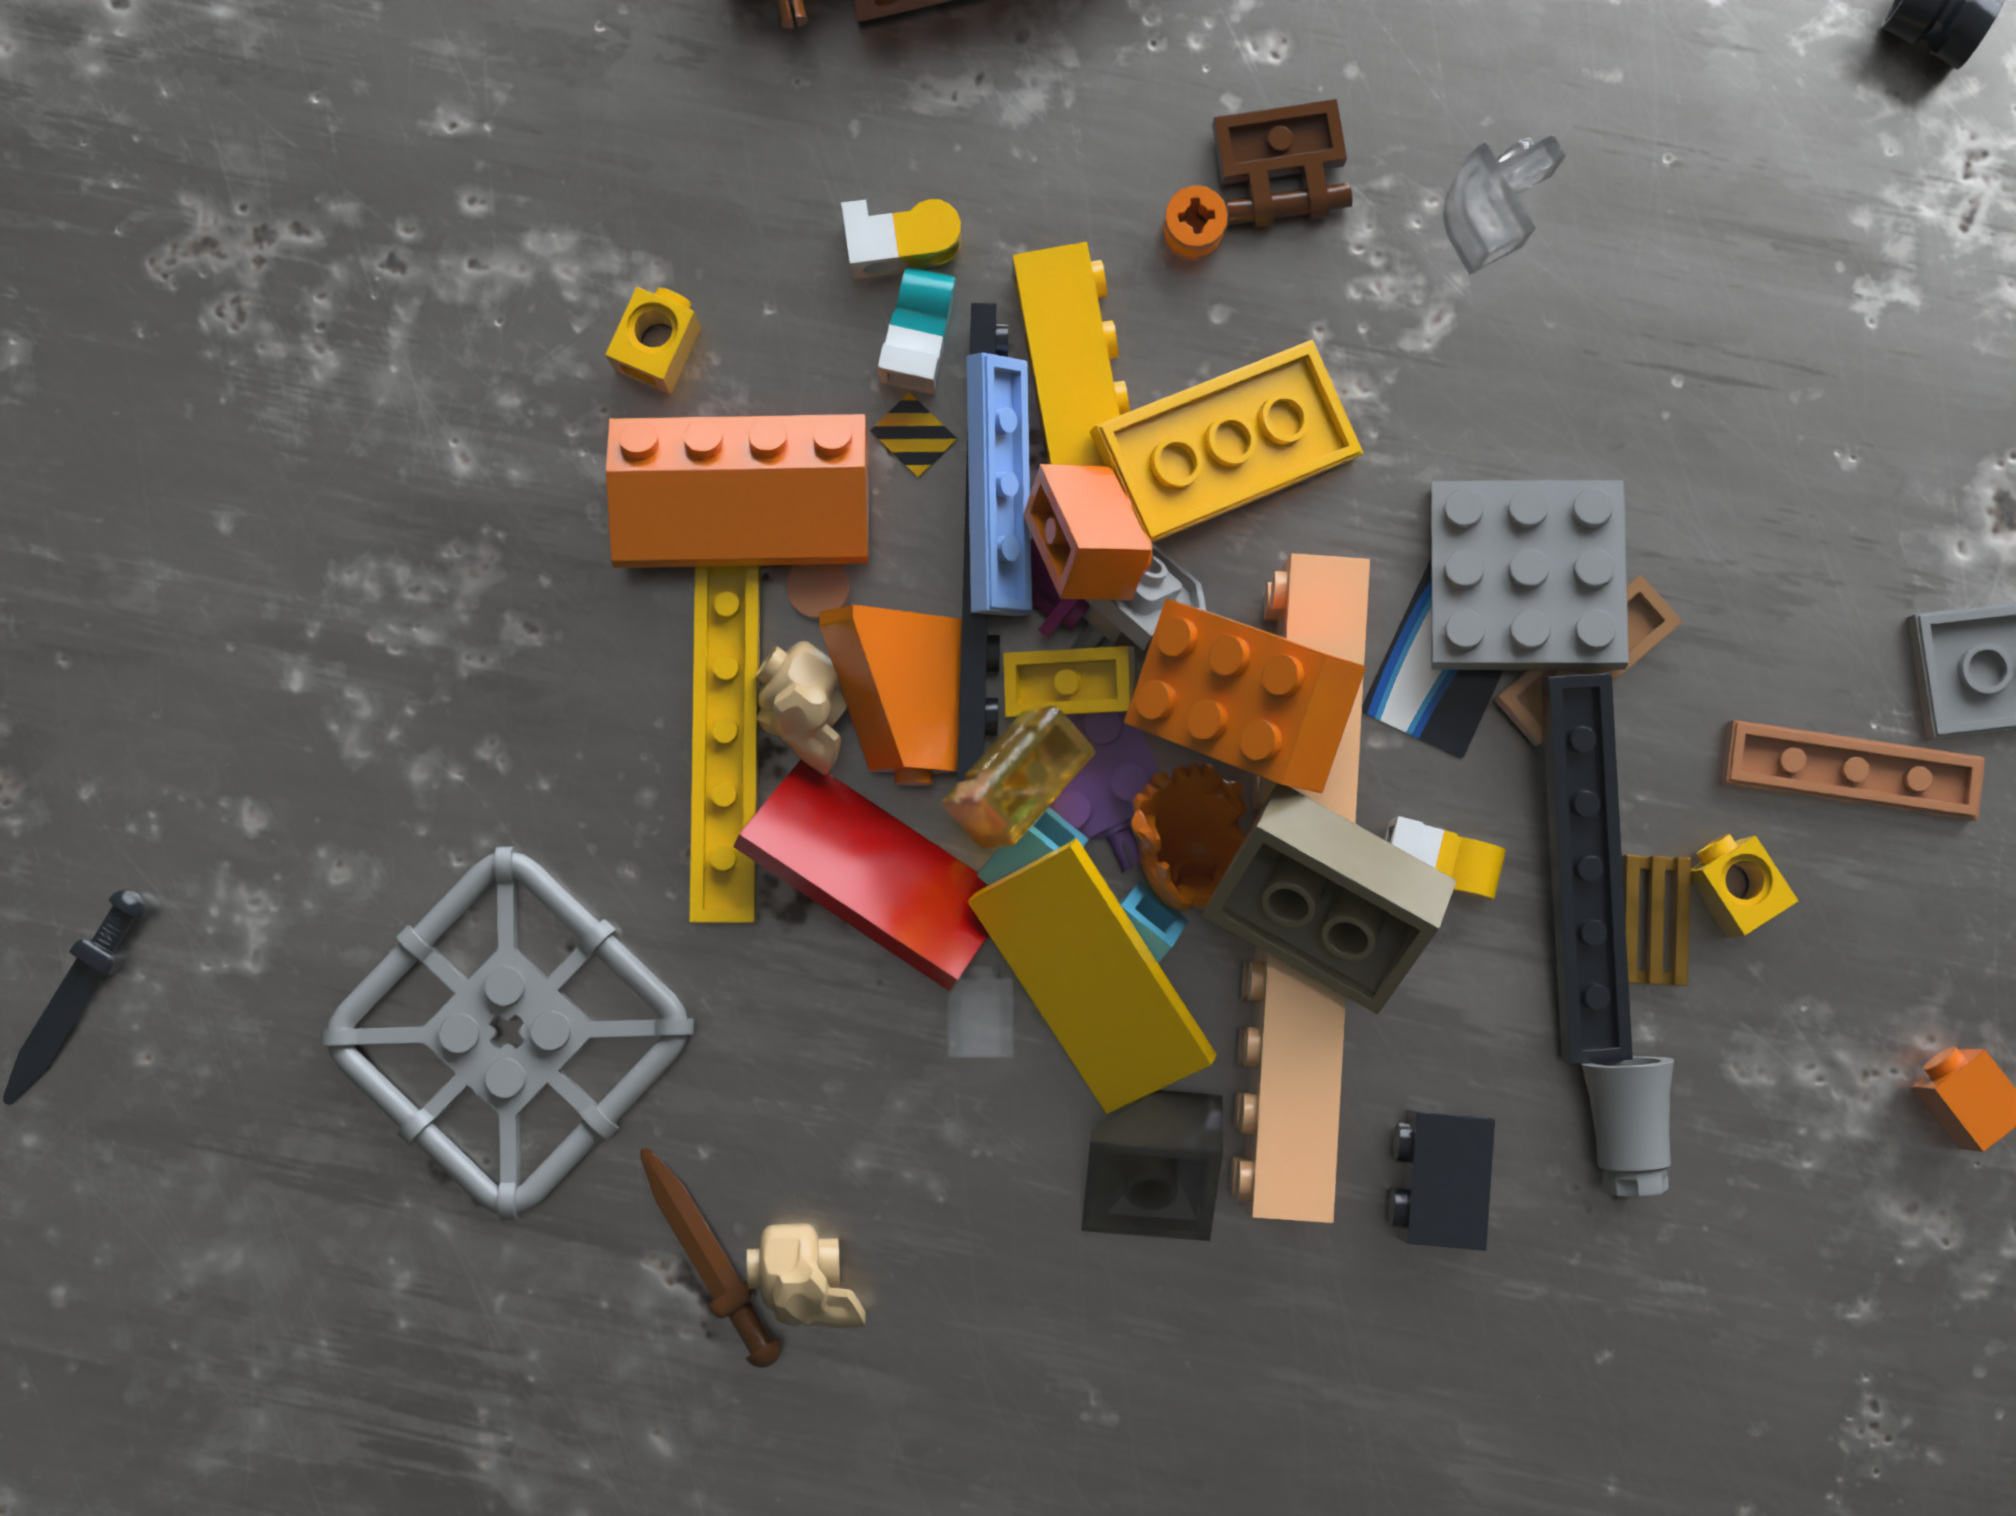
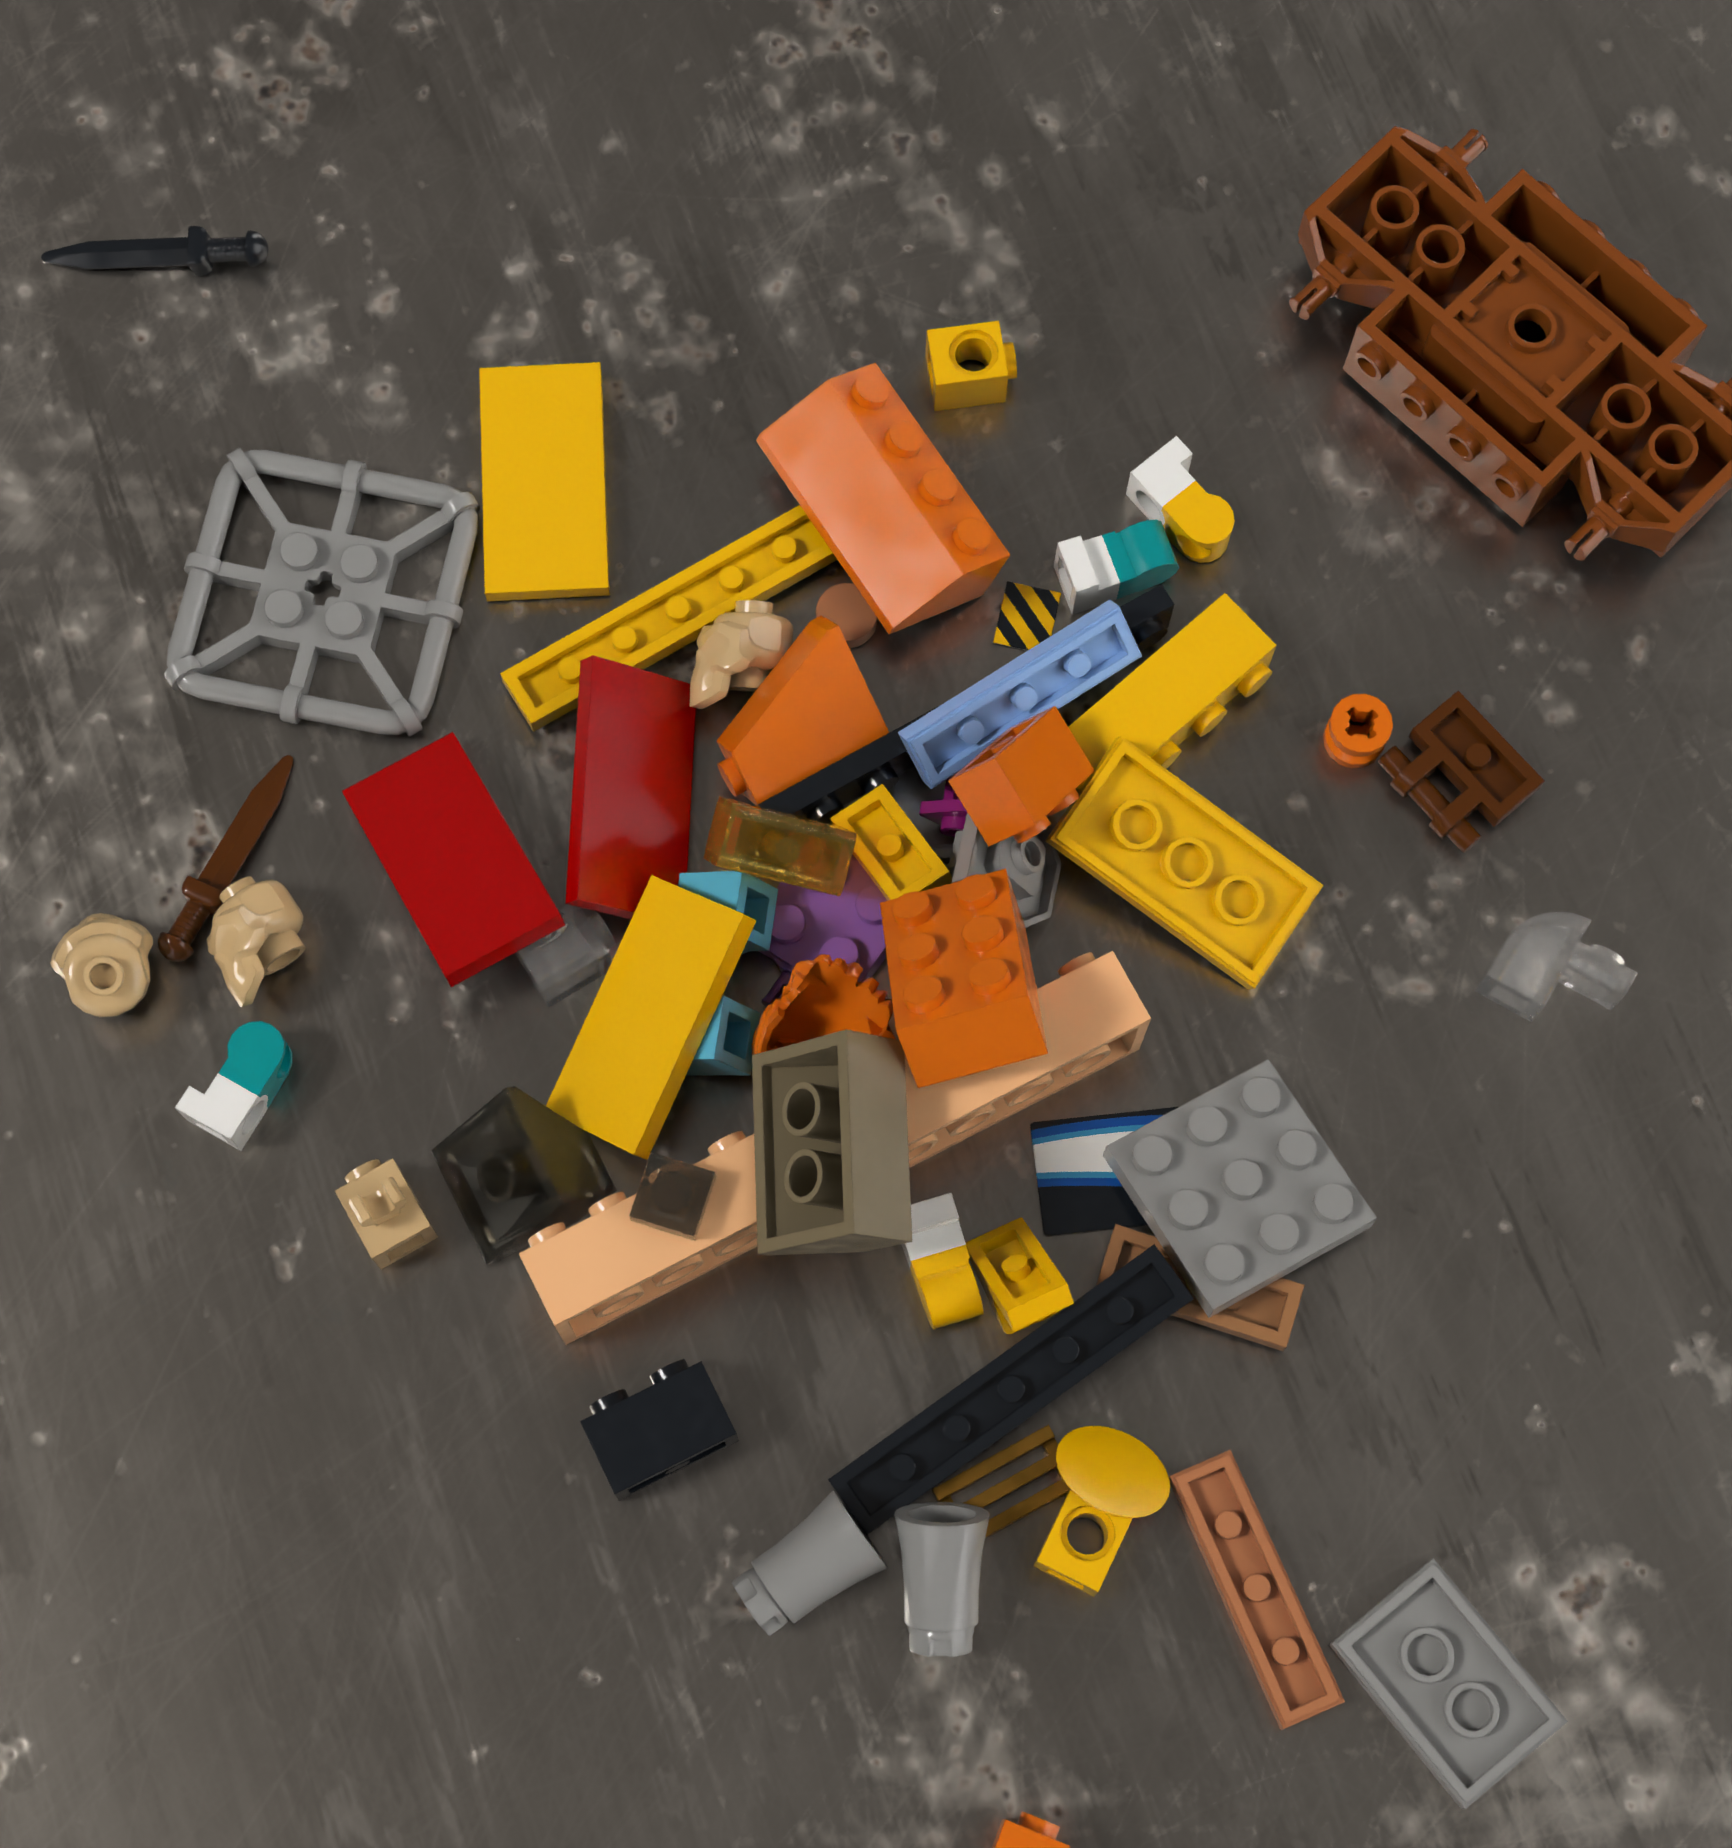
camera: 60 degrees right, 10 degrees down
none -> tan head [50,913,153,1017]
none -> leg [175,1021,293,1151]
none -> tan brick [335,1158,438,1270]
none -> red tile [342,732,565,987]
none -> yellow tile [479,362,610,602]
none -> clear smoke plate [629,1152,716,1241]
none -> light grey plant [895,1502,990,1657]
none -> yellow slope [966,1217,1074,1334]
none -> yellow sticker [1056,1426,1170,1518]

